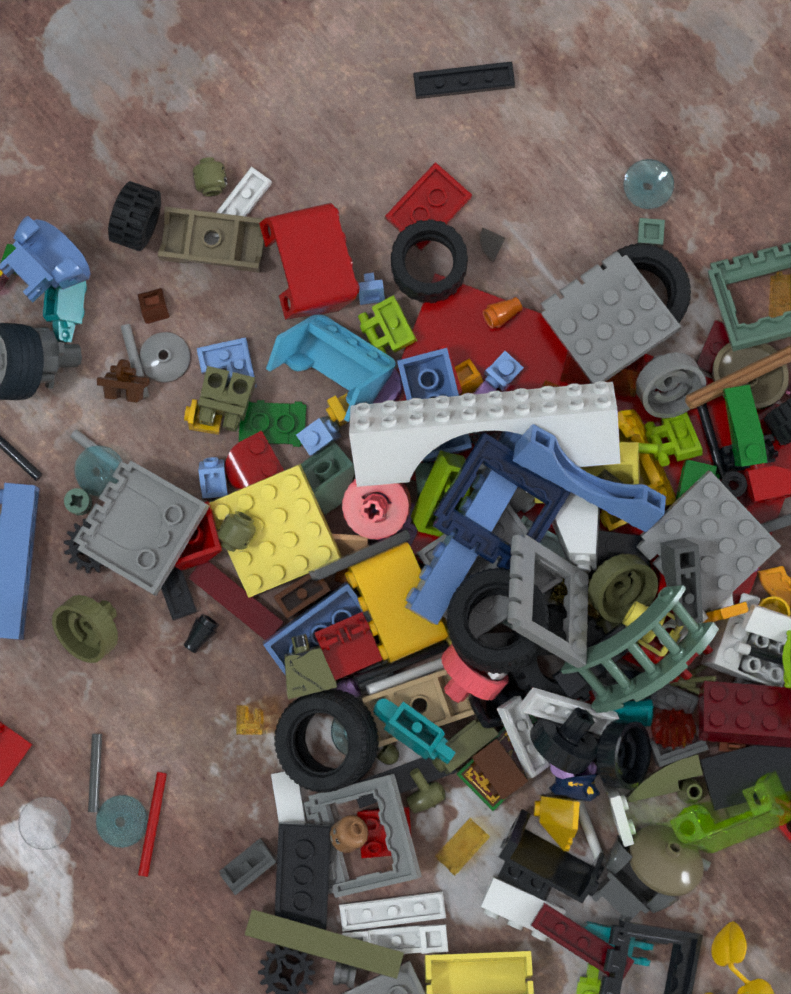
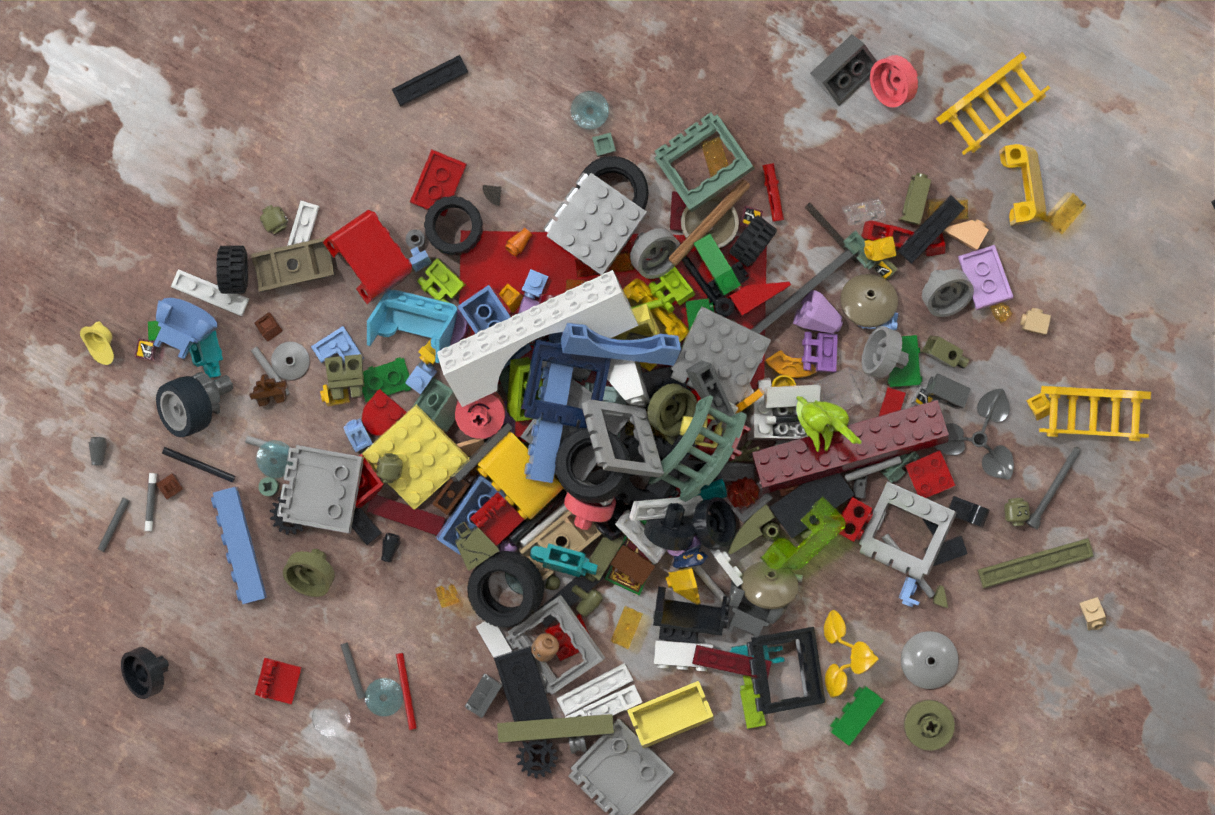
camera: 20 degrees left, 5 degrees up
none -> white tile [171,269,249,316]
none -> flat silver plate [406,229,425,248]

